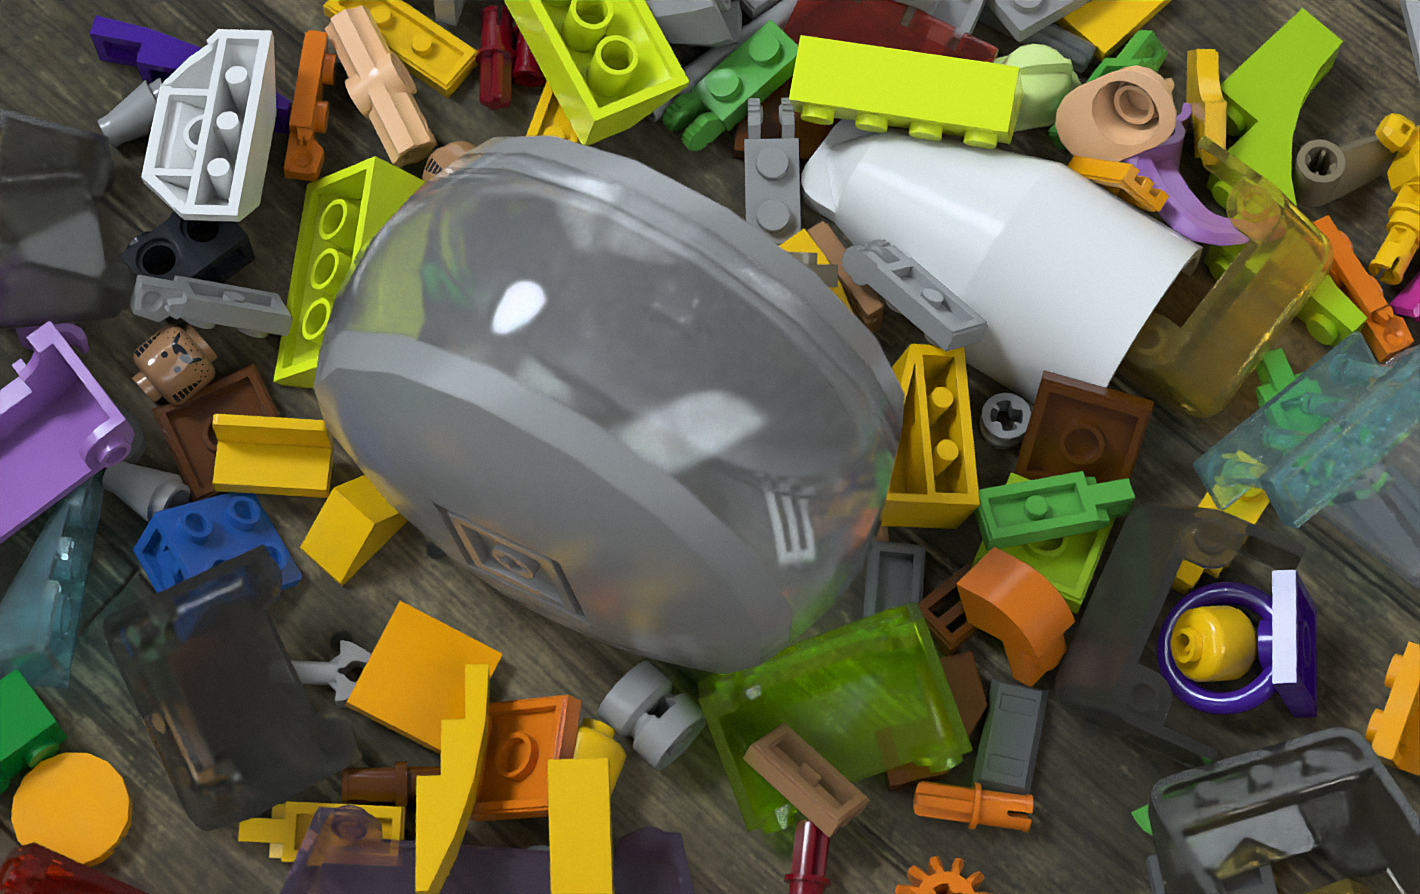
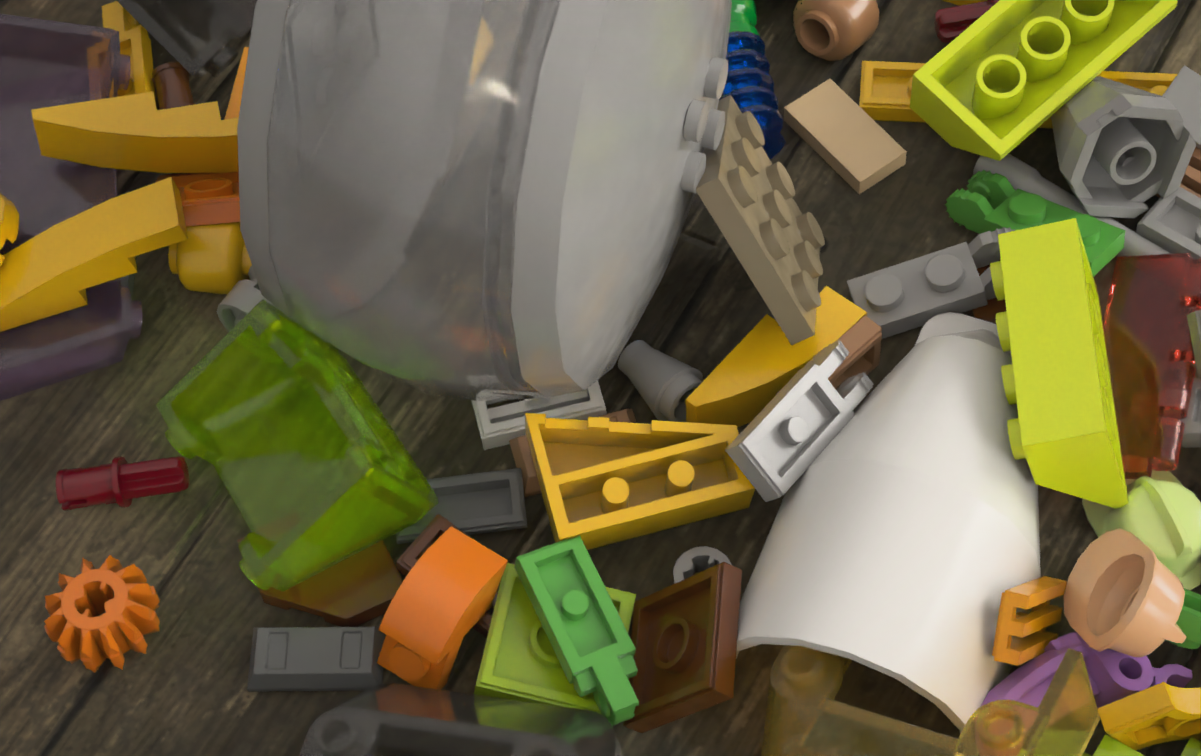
camera: 85 degrees right, 10 degrees down
medium nougat tile [743,722,870,838] -> none
orange axle [913,781,1033,833] -> none

